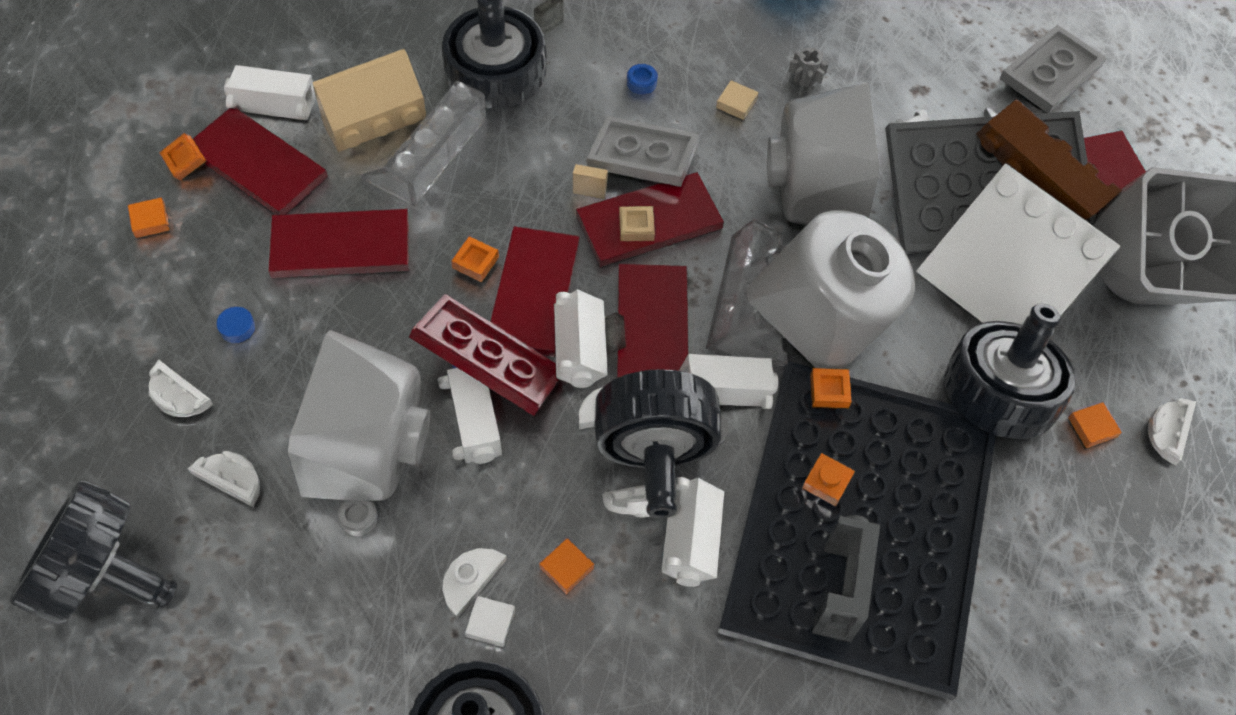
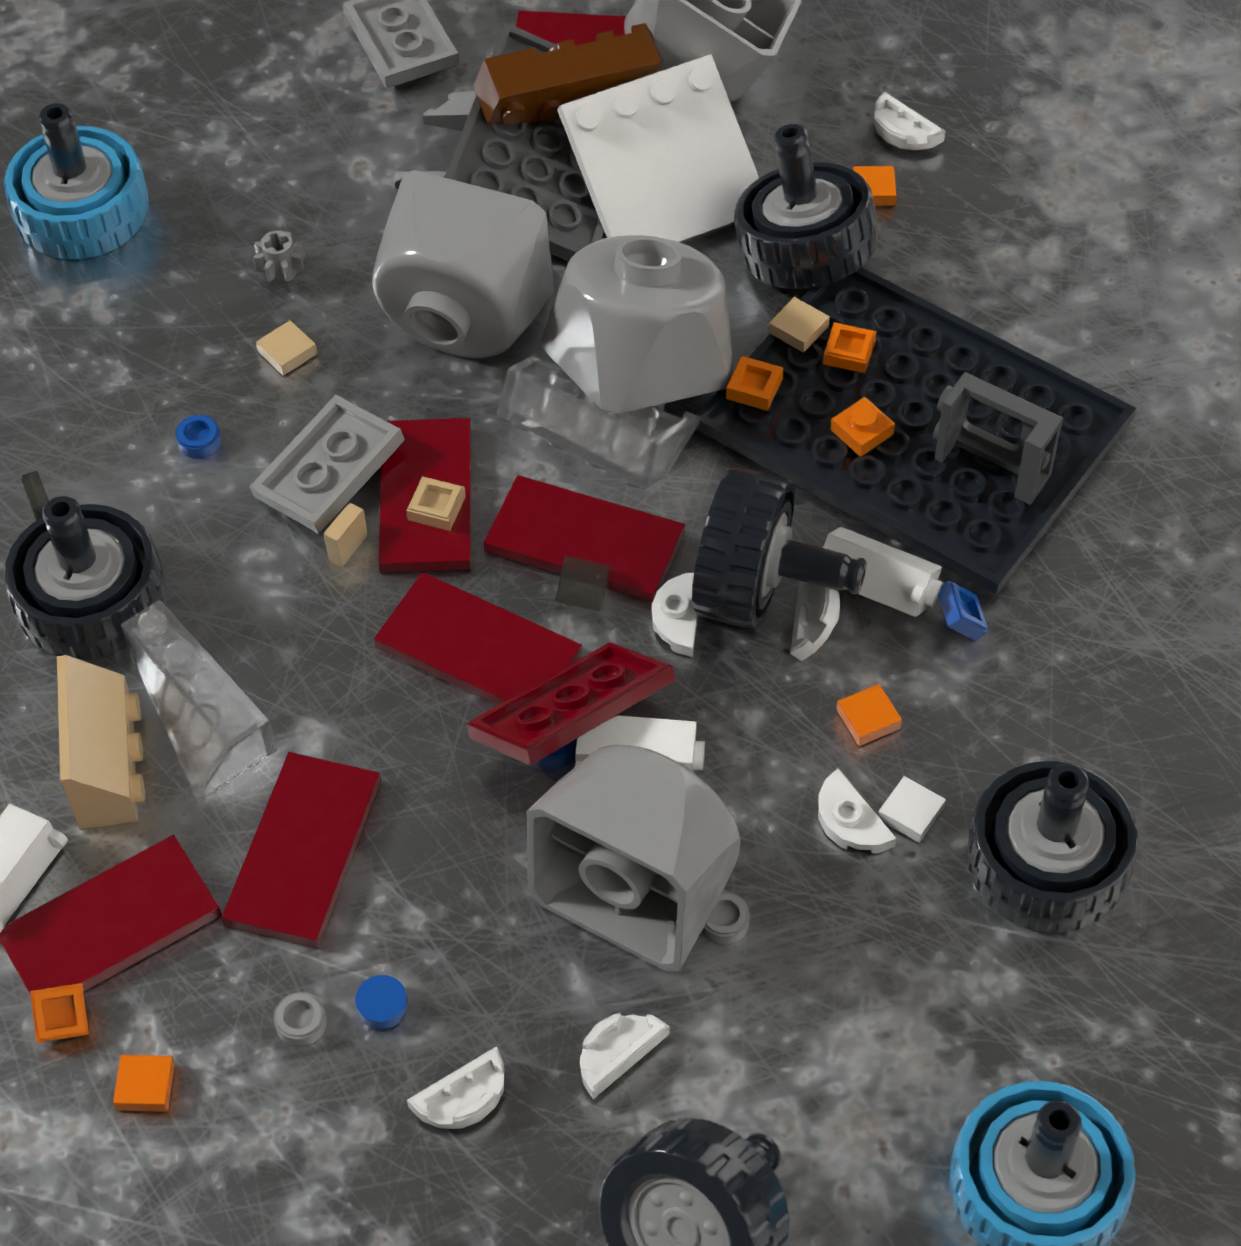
camera: 65 degrees left, 5 degrees down
orange plate [451,236,499,282] -> none
white brick [554,289,608,388] -> none
white brick [679,354,778,409] -> none
none -> light grey tile [273,992,327,1047]
none -> tan tile [768,297,830,353]
none -> orange tile [823,322,877,373]
none -> blue tile [938,581,988,641]

